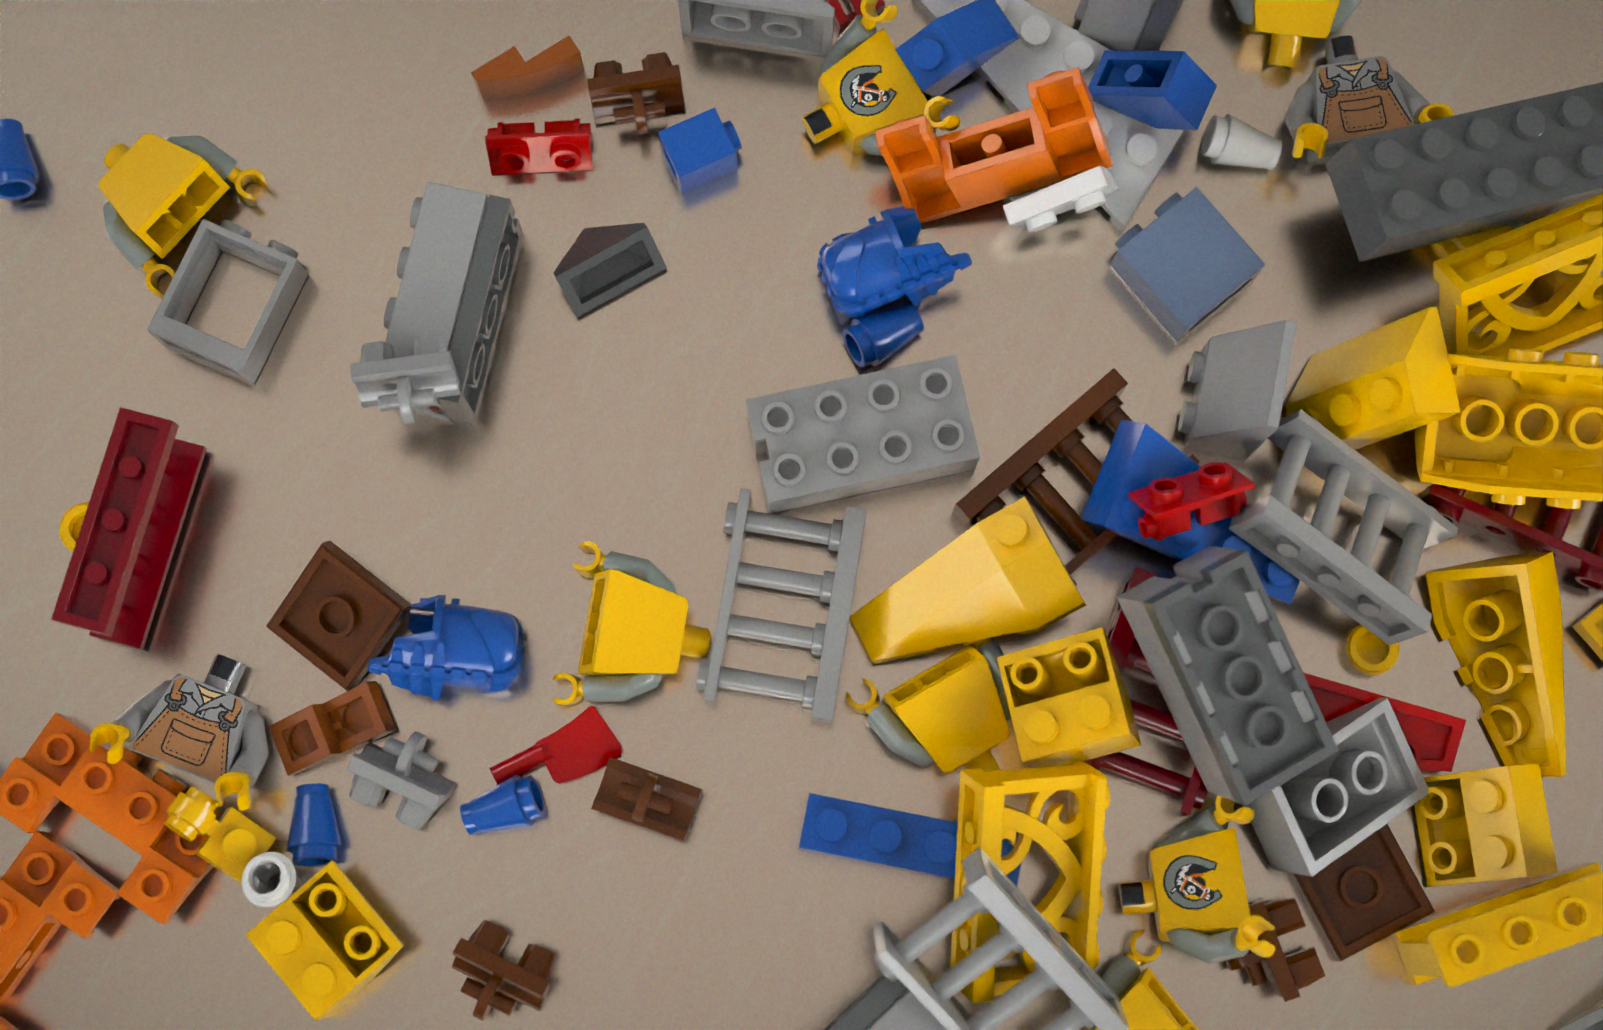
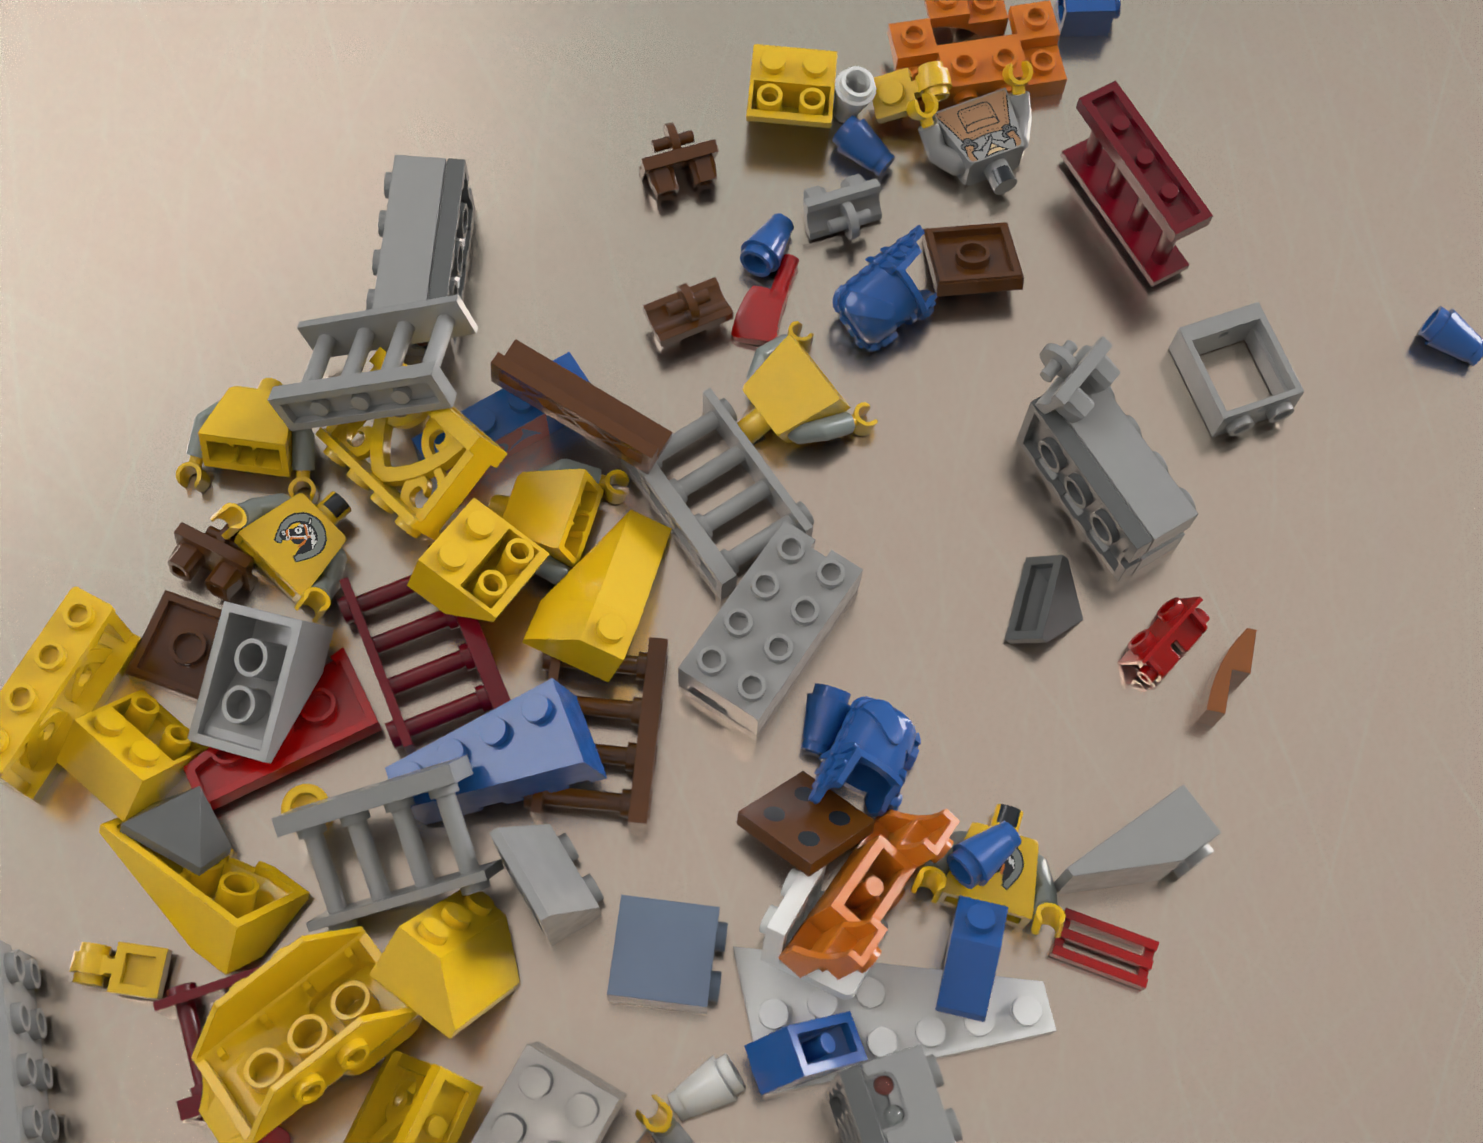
camera: 135 degrees right, 10 degrees down
yellow torso [98,133,268,297] -> none
dark orange slope [268,681,396,776] -> none
reddish brown hips [587,52,686,135] -> none
blue brick [658,107,742,194] -> none
dark grey piece [1117,546,1339,805] -> none
red hinge [1128,462,1255,541] -> none
none -> dark grey slope [120,786,232,876]
none -> reddish brown fence [490,339,673,474]
none -> reddish brown tile [737,771,875,877]
none -> blue cone [947,821,1021,889]

